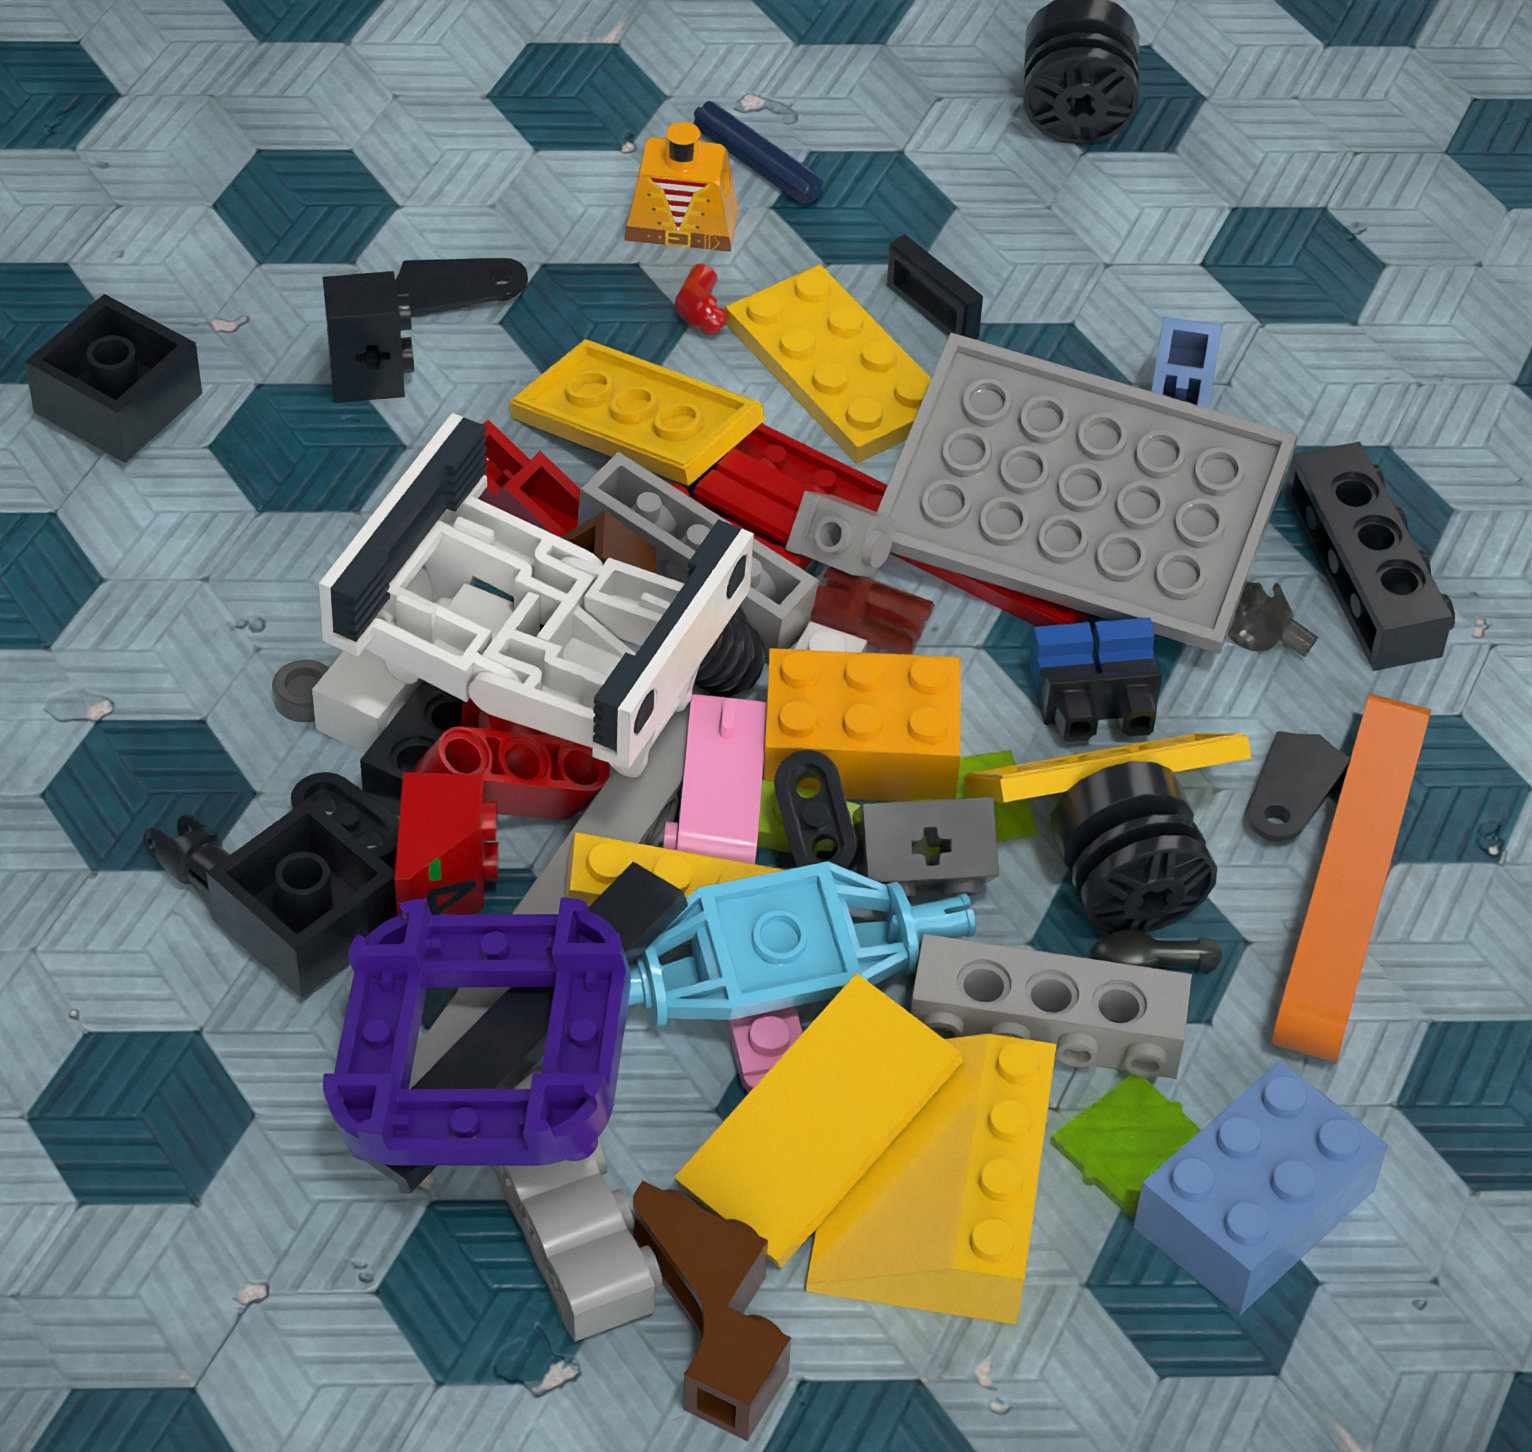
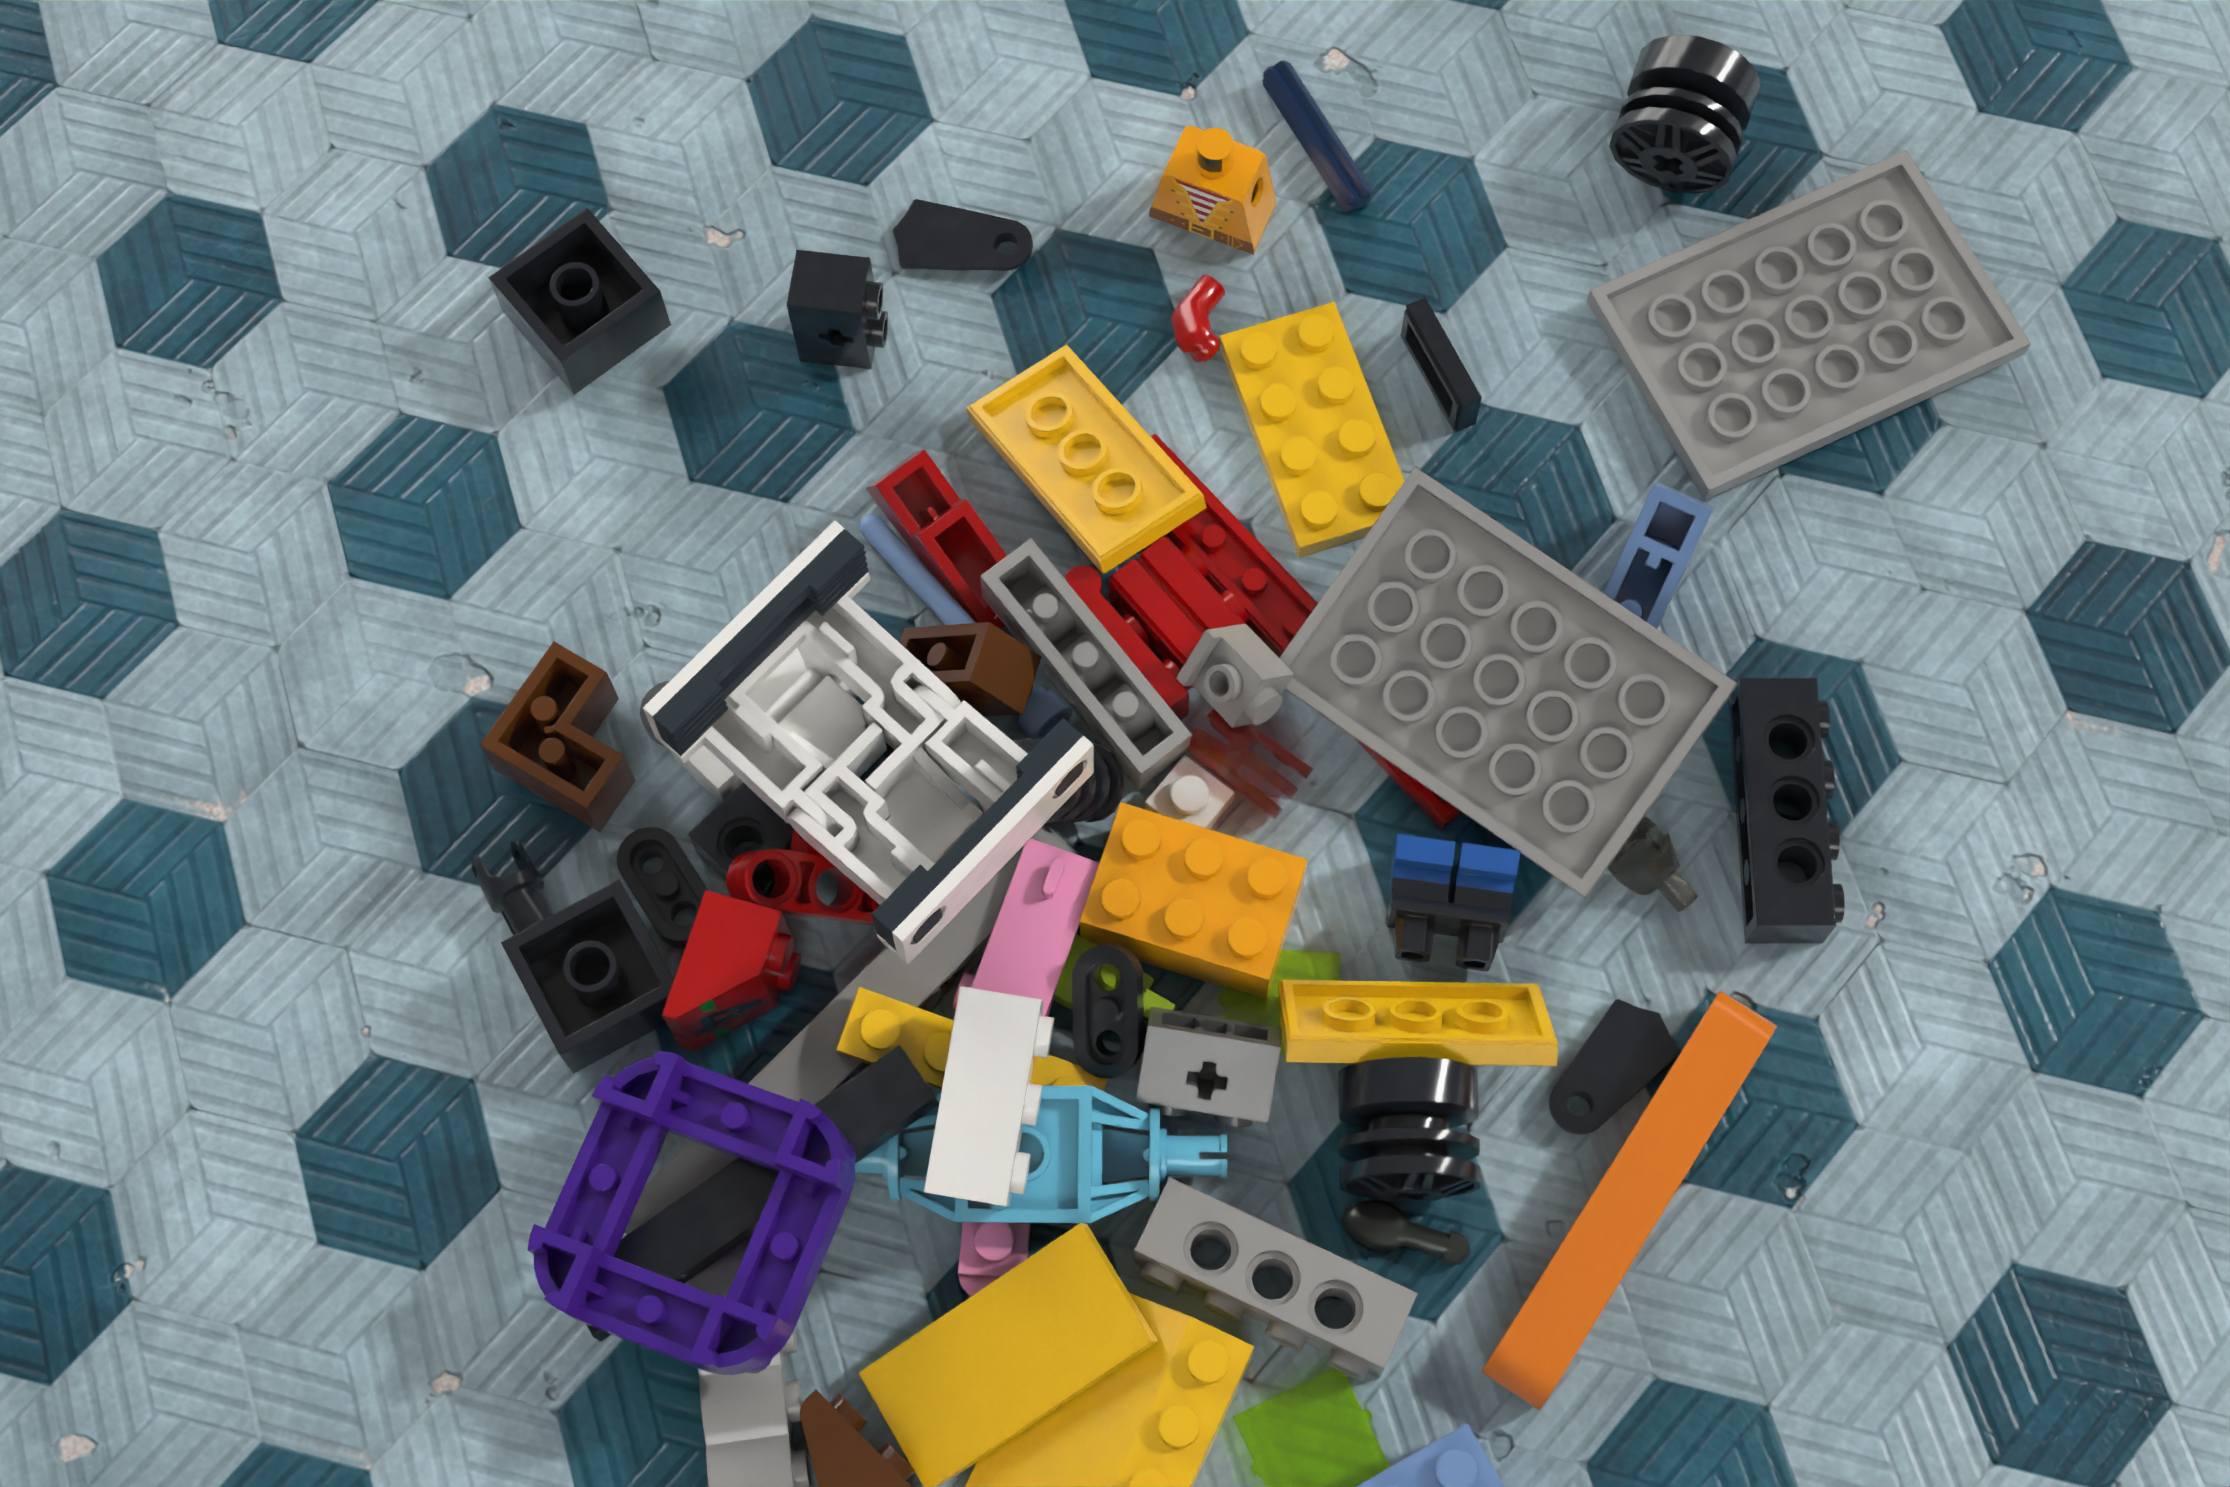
camera: 20 degrees right, 20 degrees up
none -> reddish brown brick [480,641,636,832]
none -> white brick [924,986,1054,1206]
none -> light grey plate [1587,150,2031,500]

